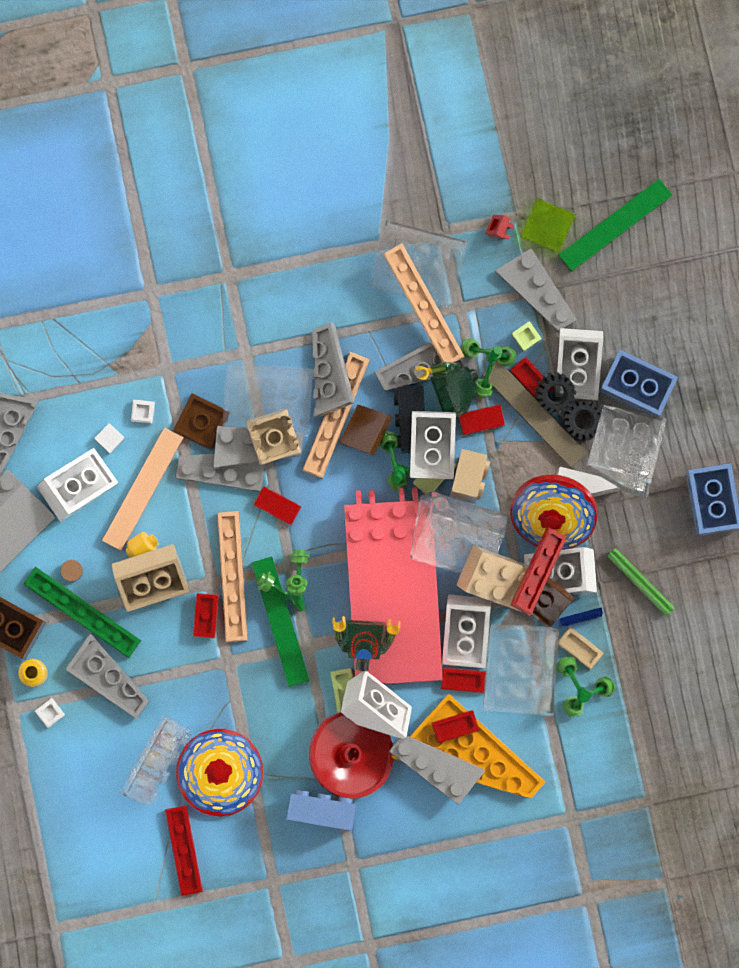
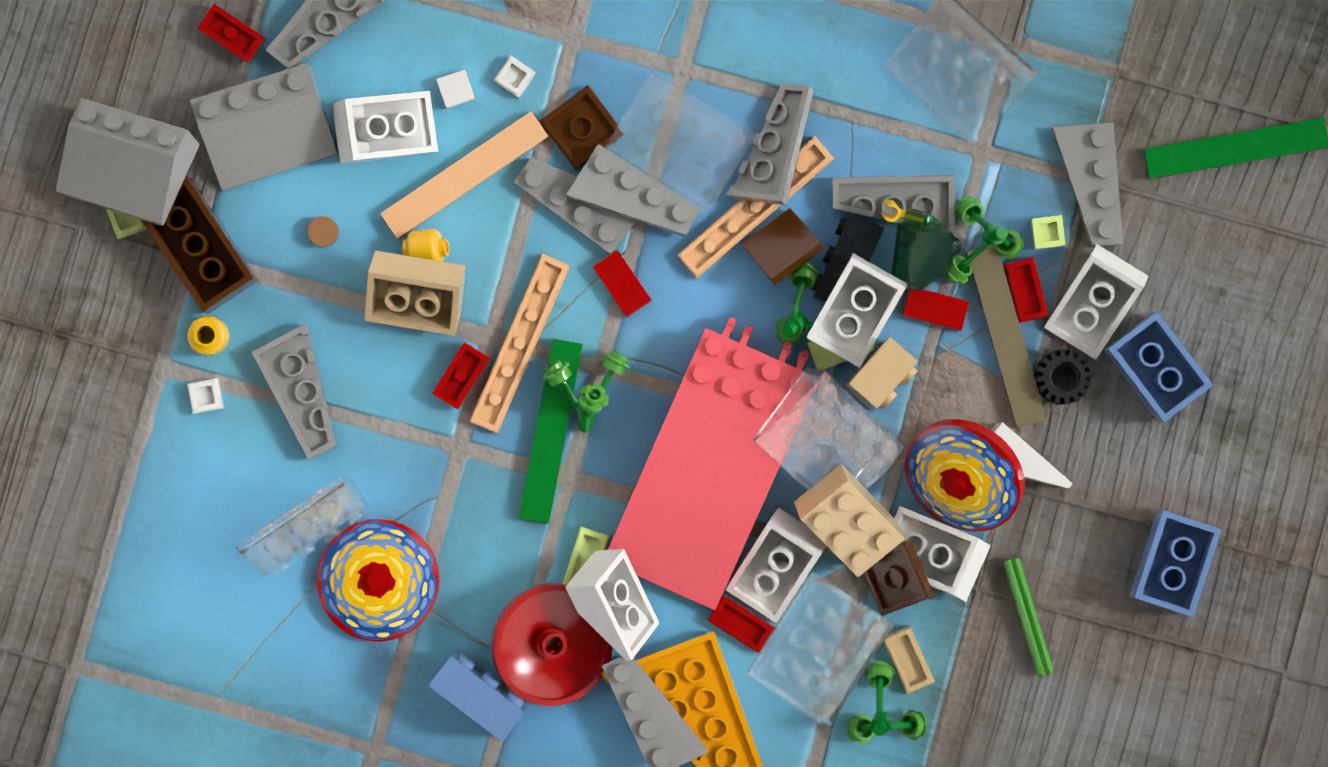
camera: 30 degrees right, 5 degrees up
green tile [23,566,141,658] -> none
red tile [165,805,203,896] -> none
tan slope [246,409,301,465] -> none
clear green torso [332,616,401,671] -> none
light nougat tile [383,244,464,367] -> none
red tile [431,710,480,744] -> none
red tile [485,215,514,239] -> none
red tile [511,527,567,615] -> none
clear neon green tile [520,198,576,254] -> none
black tyre [535,372,576,414] -> none
clear blue tile [558,607,603,628] -> none
clear slope [586,405,667,497] -> none

